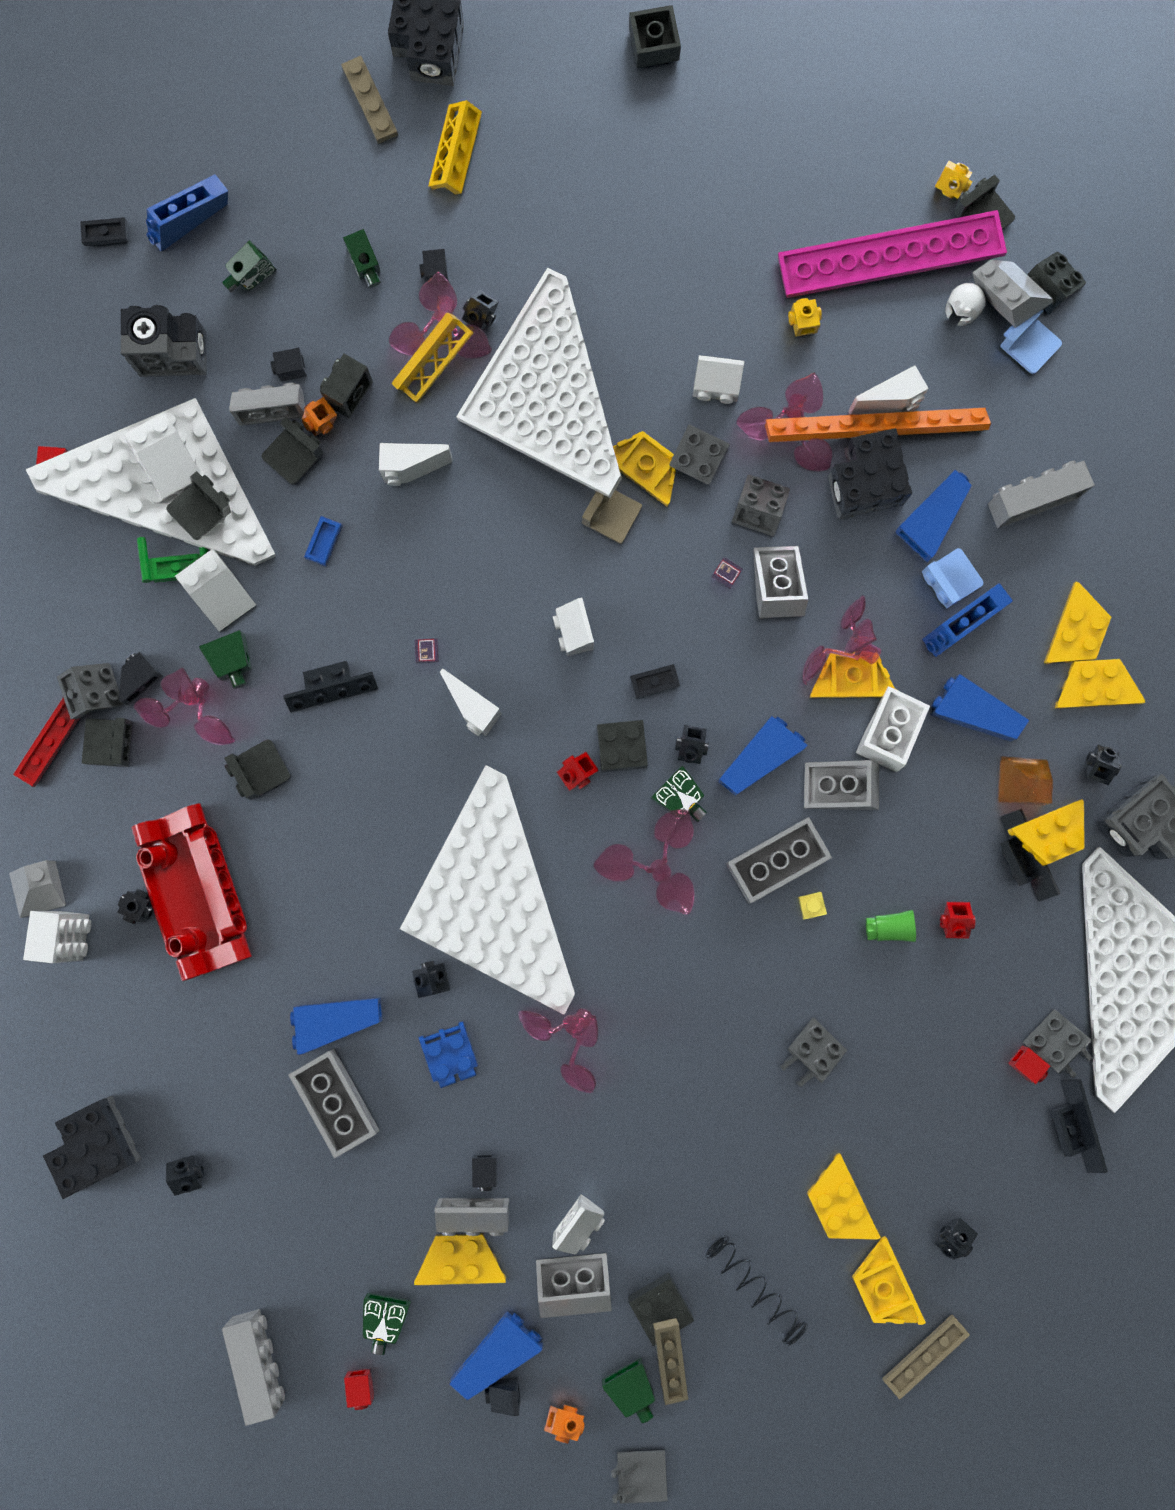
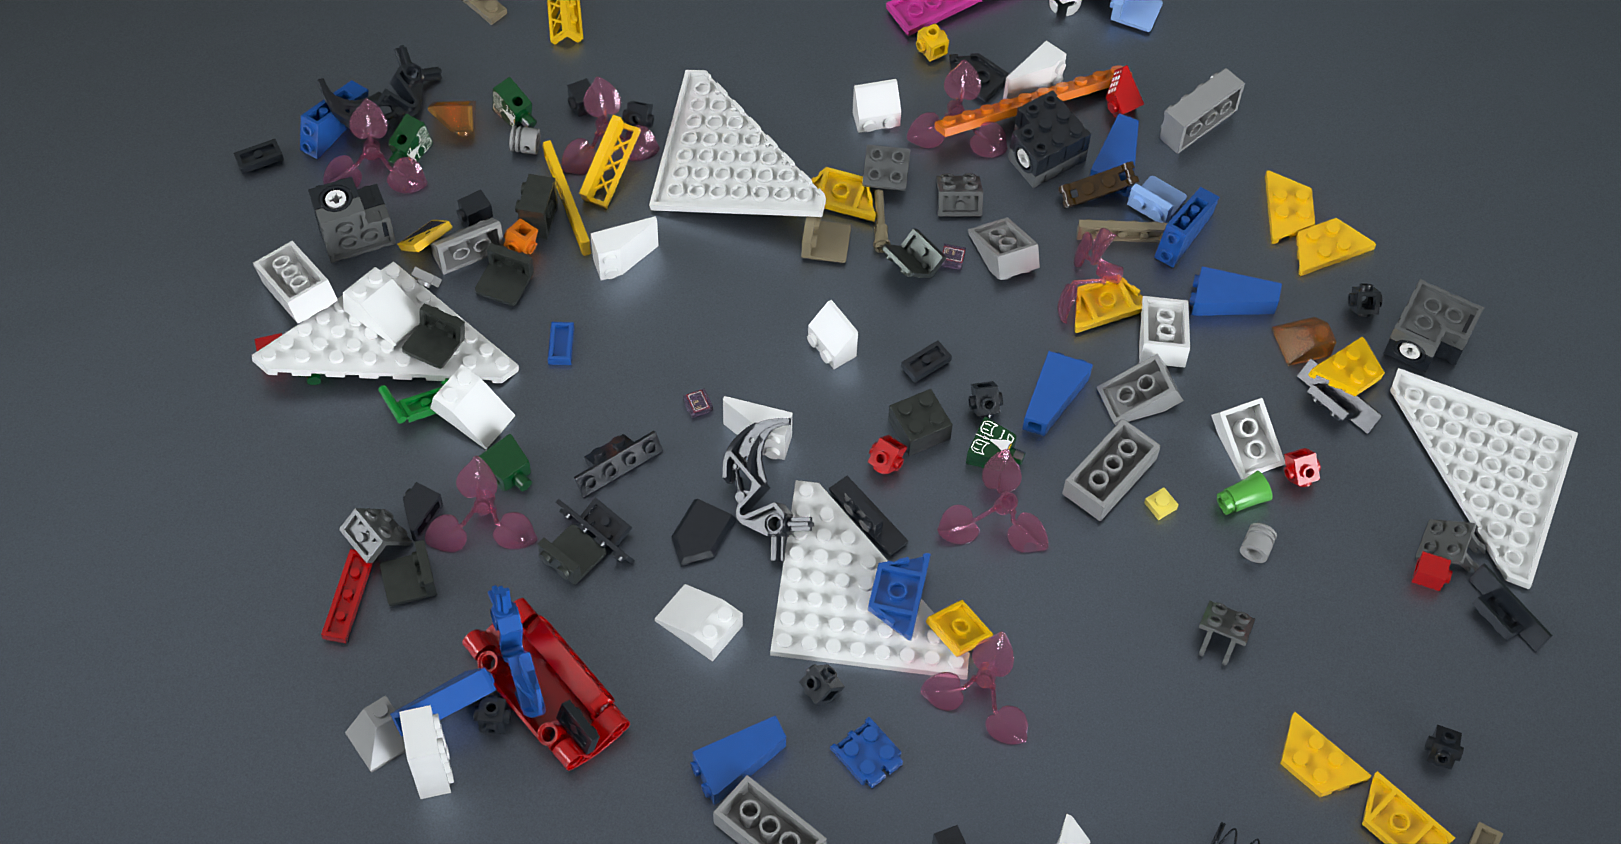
camera: 20 degrees left, 25 degrees down
none -> white brick [253,241,338,323]
none -> black piece [317,45,442,135]
none -> clear pink plant [323,98,427,193]
none -> blue slope [390,667,496,736]
none -> yellow tile [397,220,453,252]
none -> light grey plate [411,267,442,288]
none -> clear orange slope [428,101,476,136]
none -> blue piece [488,585,546,718]
none -> light grey piece [509,126,541,155]
none -> yellow tile [543,140,591,256]
none -> black bracket [555,497,635,564]
none -> black plate [556,699,600,755]
none -> white slope [655,584,743,662]
none -> black tile [671,499,736,567]
none -> piece [722,418,814,561]
none -> black bracket [829,475,908,556]
none -> blue wing [868,553,931,641]
none -> dark tan pin [873,190,891,253]
none -> pearl dark grey bracket [882,228,947,278]
none -> yellow tile [926,600,994,657]
none -> black tile [949,53,1010,102]
none -> dark brown plate [1058,161,1140,209]
none -> dark tan plate [1076,219,1167,243]
none -> red slope [1106,65,1144,118]
none -> white slope [1211,398,1285,479]
none -> light grey piece [1240,523,1277,563]

